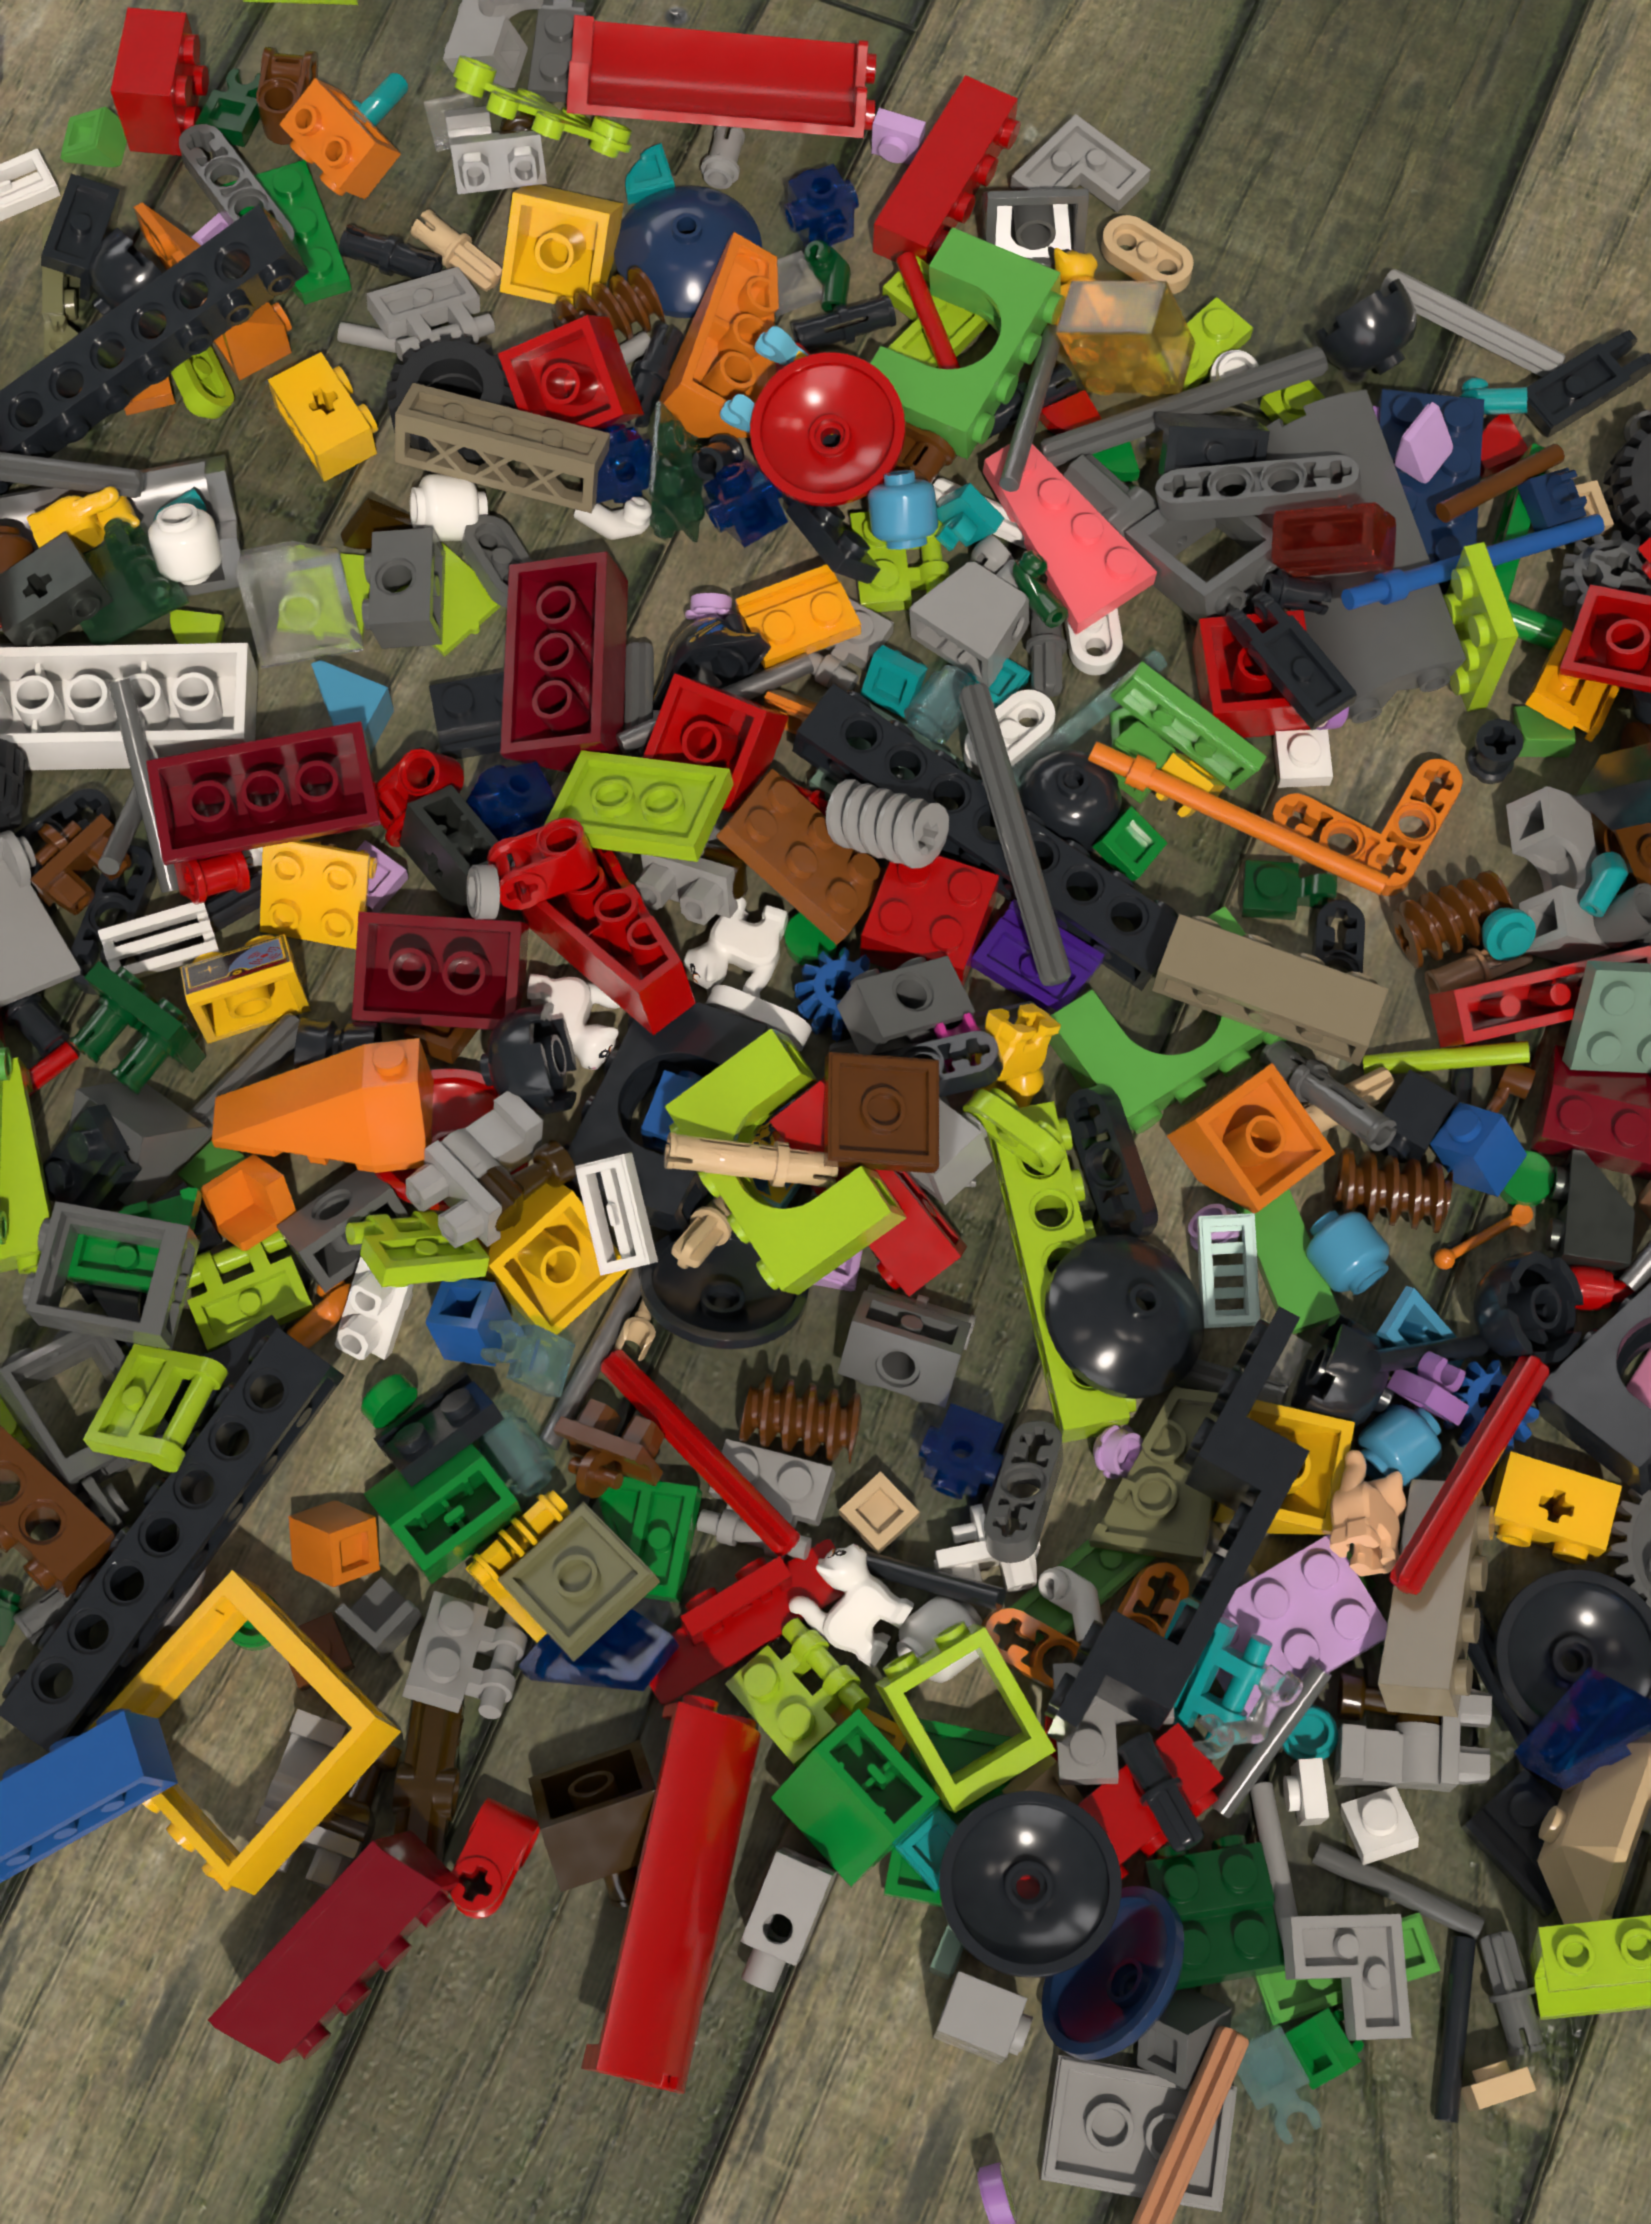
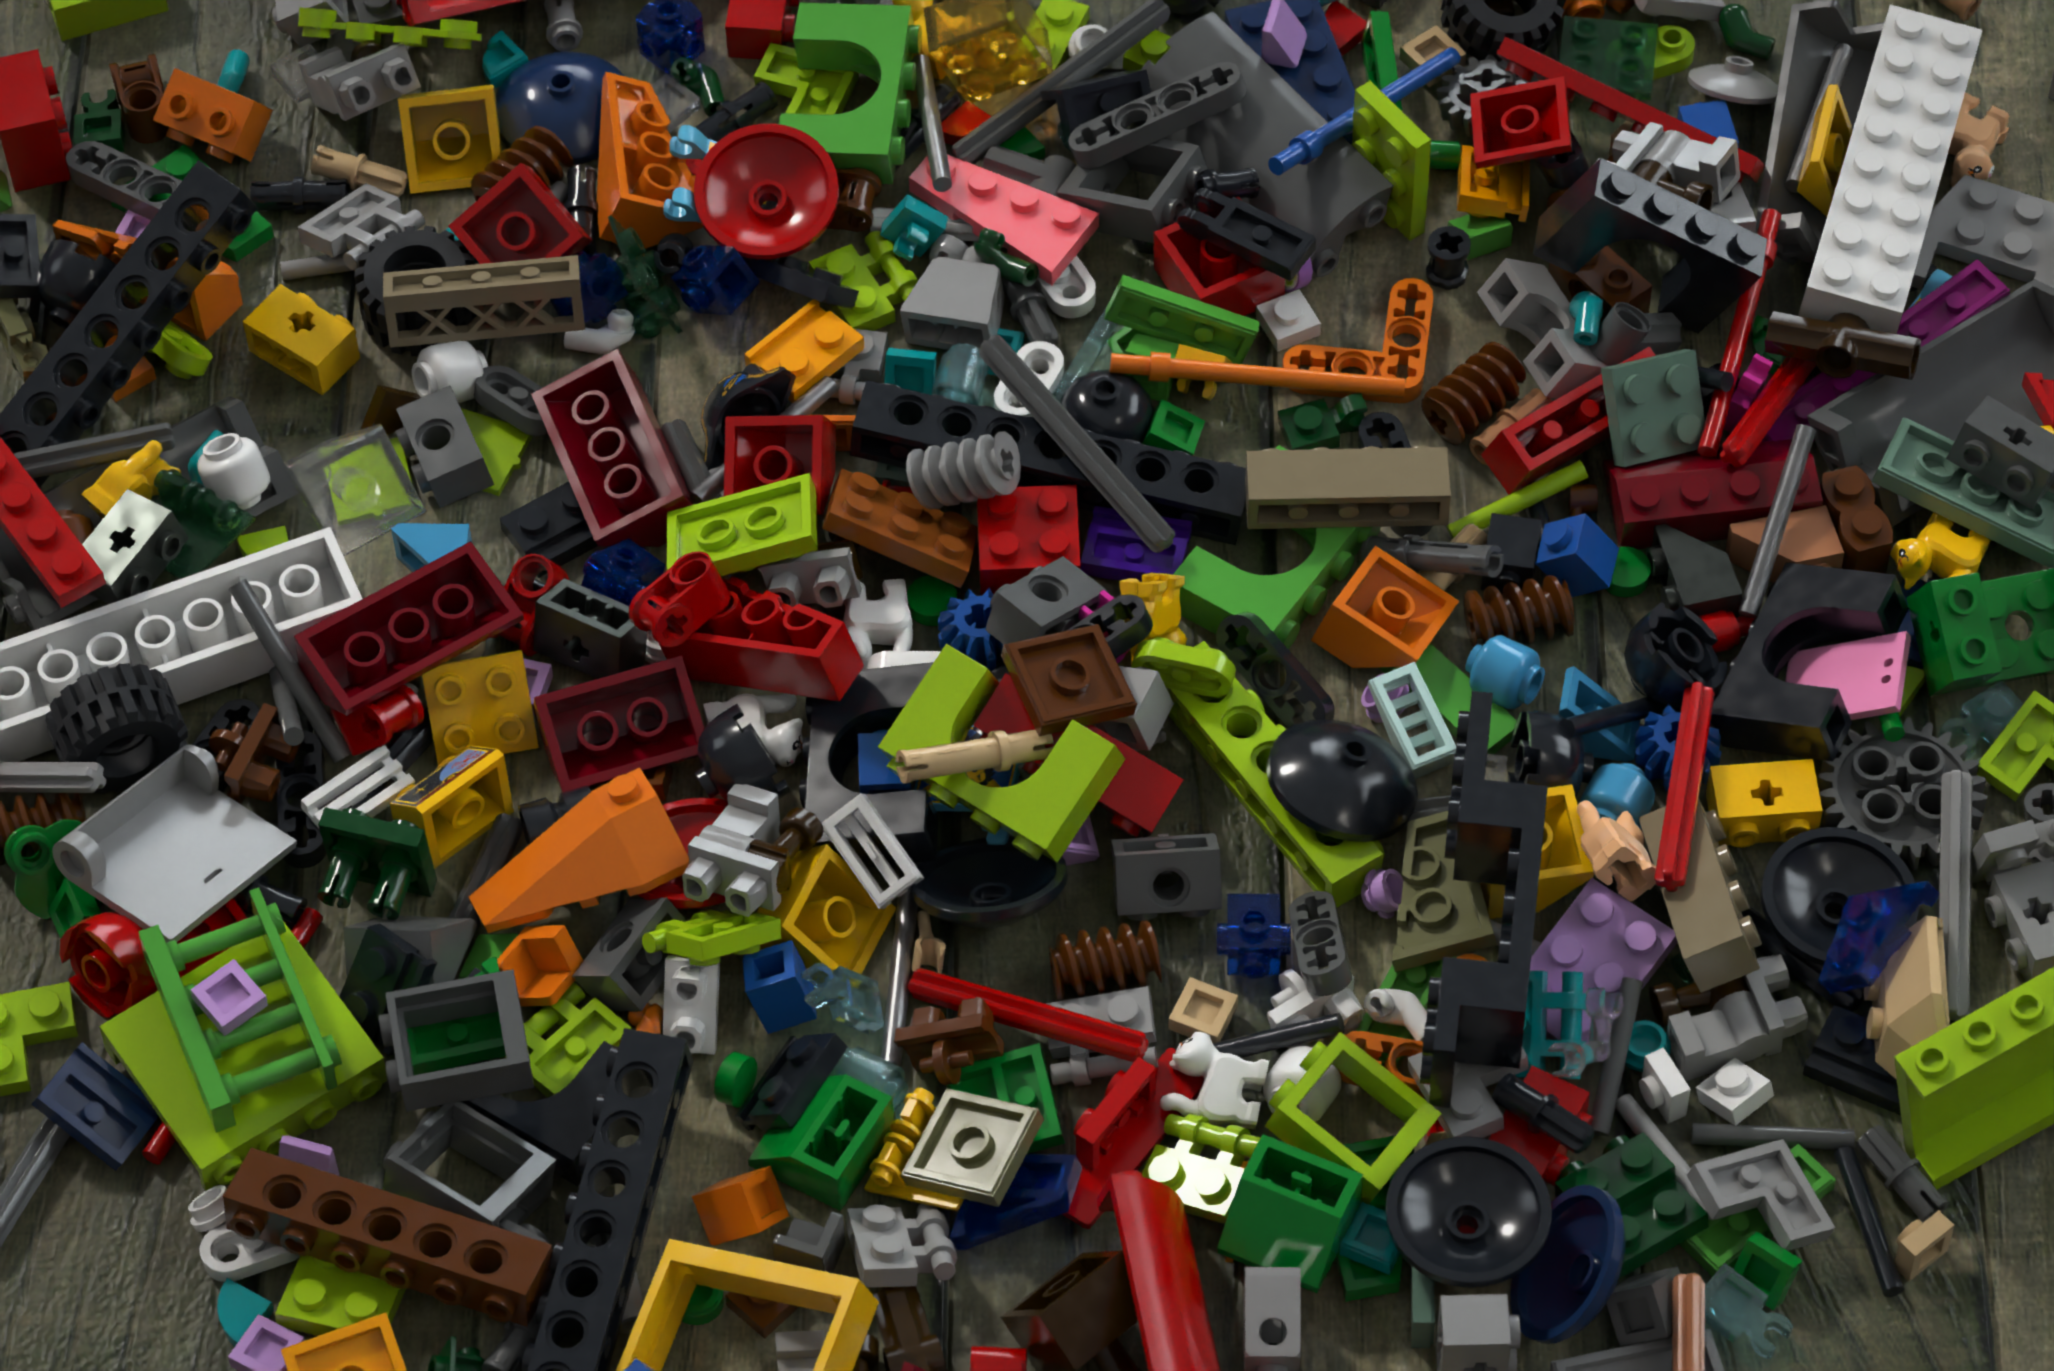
camera: 20 degrees left, 15 degrees down
lime plate [83,1343,228,1473] -> none
light grey tile [466,864,500,920] -> none
tan axle [671,1196,732,1269] -> none
lavender plate [685,593,736,622] -> none
dark azure head [868,470,938,549] -> none
red bar [896,252,961,369] -> none
clear red brick [1271,502,1397,577] -> none
medium lavender tile [1387,1351,1469,1426] -> none
orange hinge [1434,1204,1533,1270] -> none
reddish brown bar [1435,444,1565,523] -> none
teal plate [1482,908,1536,961] -> none
dark blue tile [1517,468,1587,532] -> none

